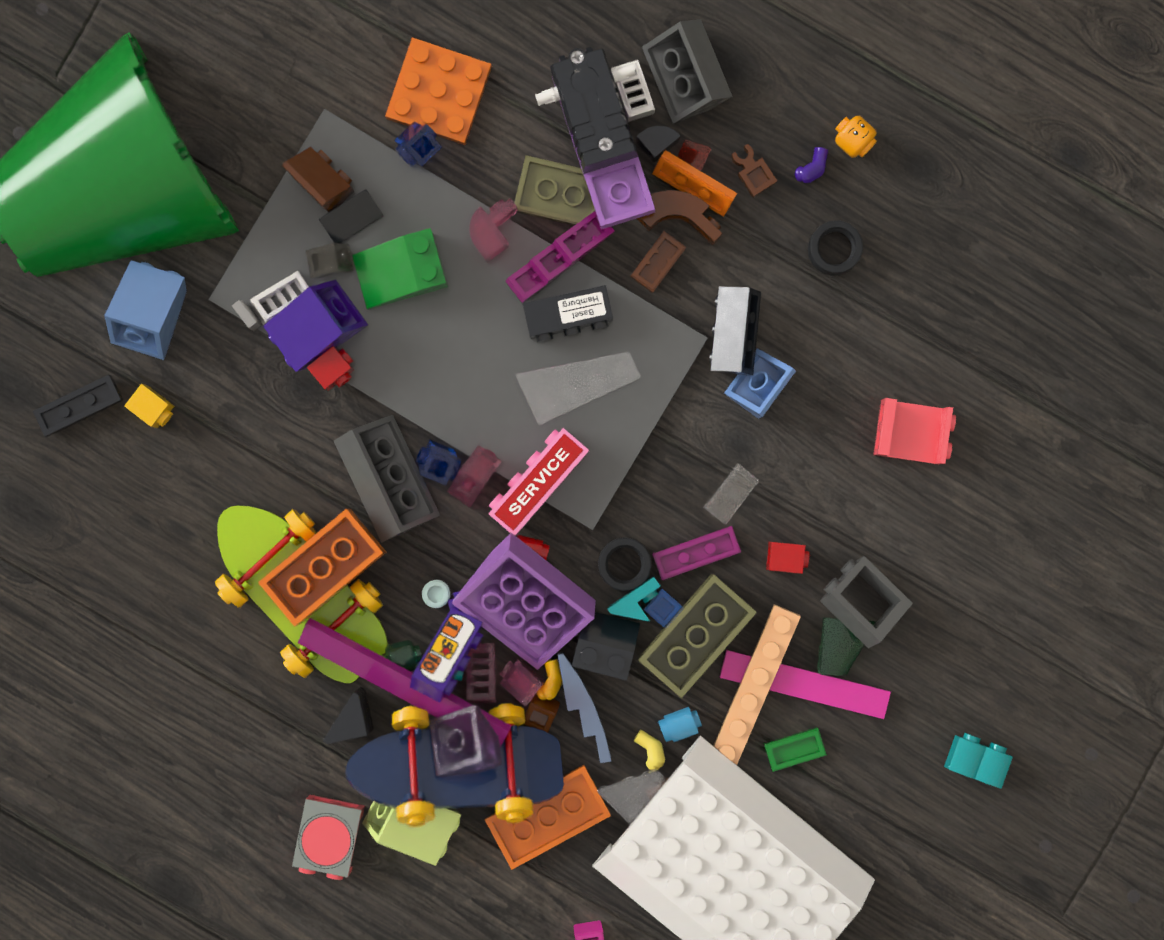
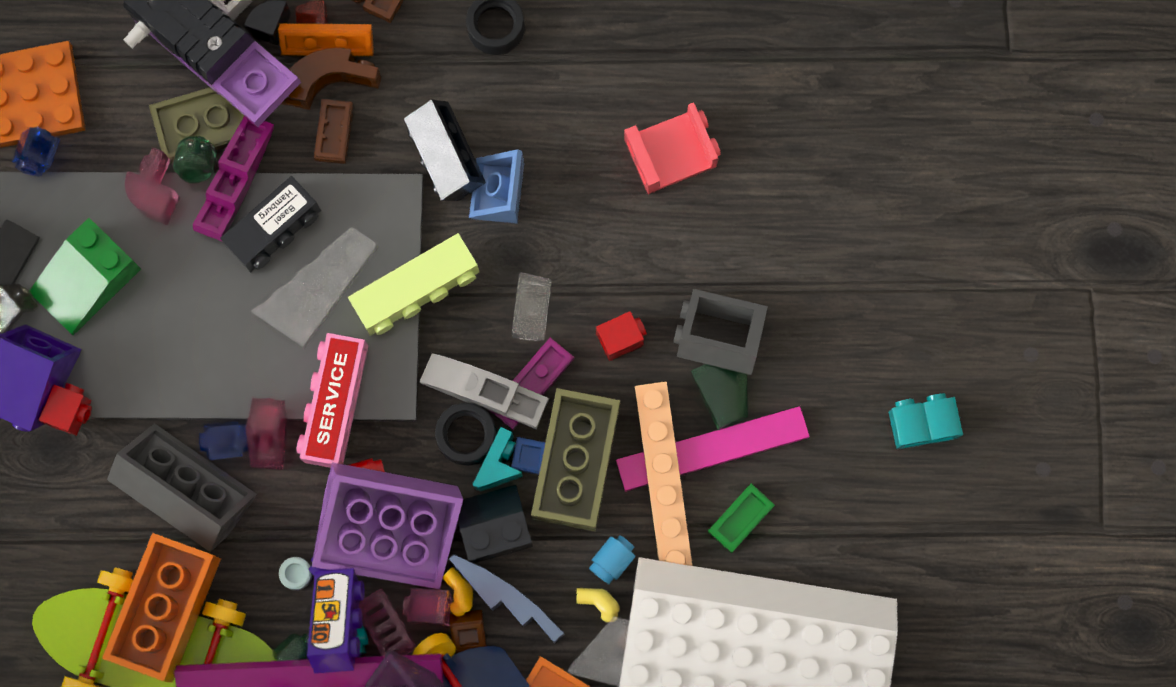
camera: 30 degrees left, 10 degrees down
none -> clear green head [173,136,217,183]
none -> yellowish green brick [348,233,479,336]
none -> light grey slope [420,353,549,429]

